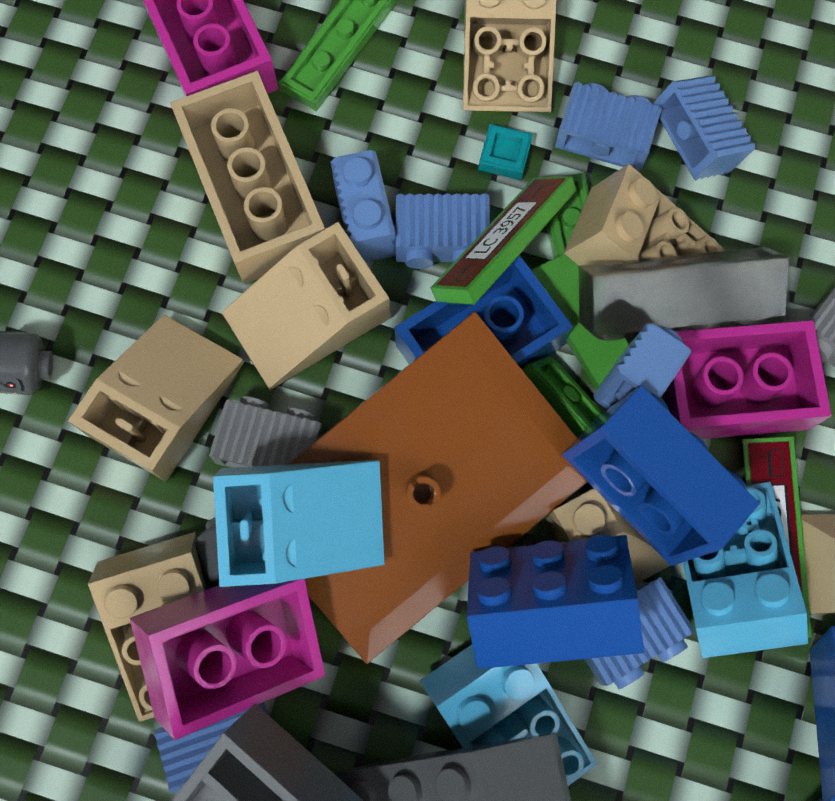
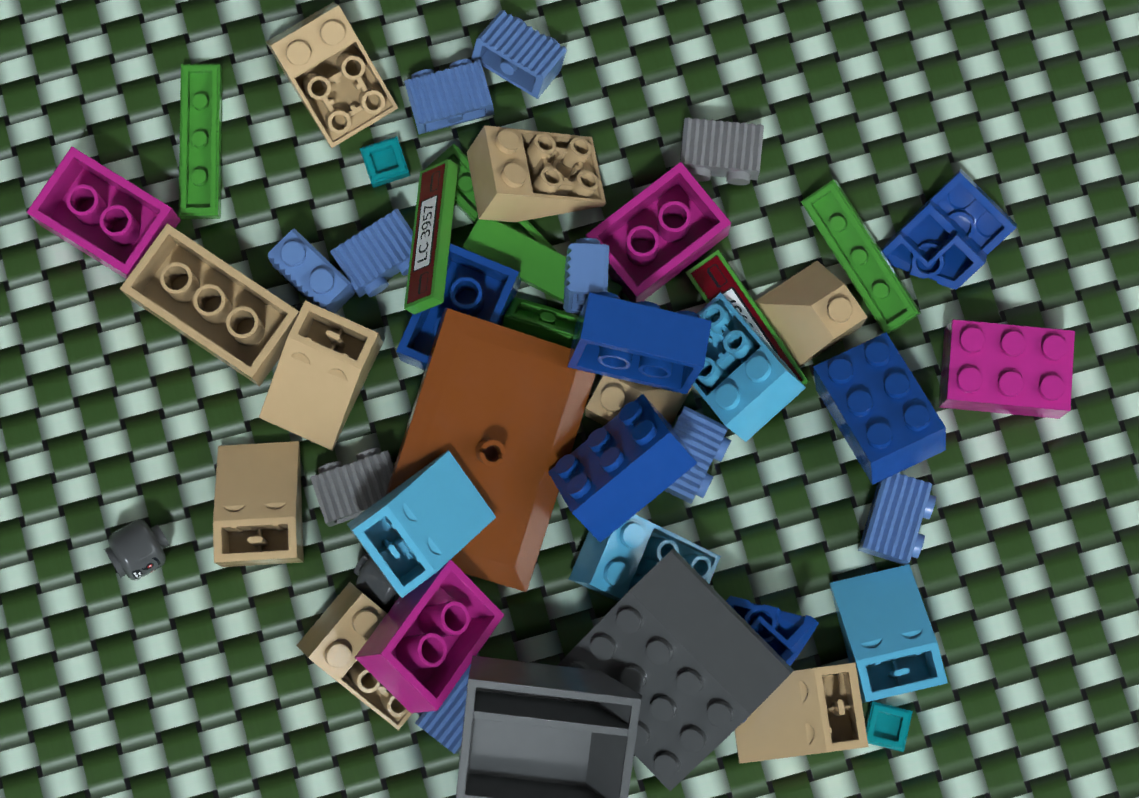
camera: 30 degrees left, 5 degrees up
clear smoke brick [579,247,789,341] -> none

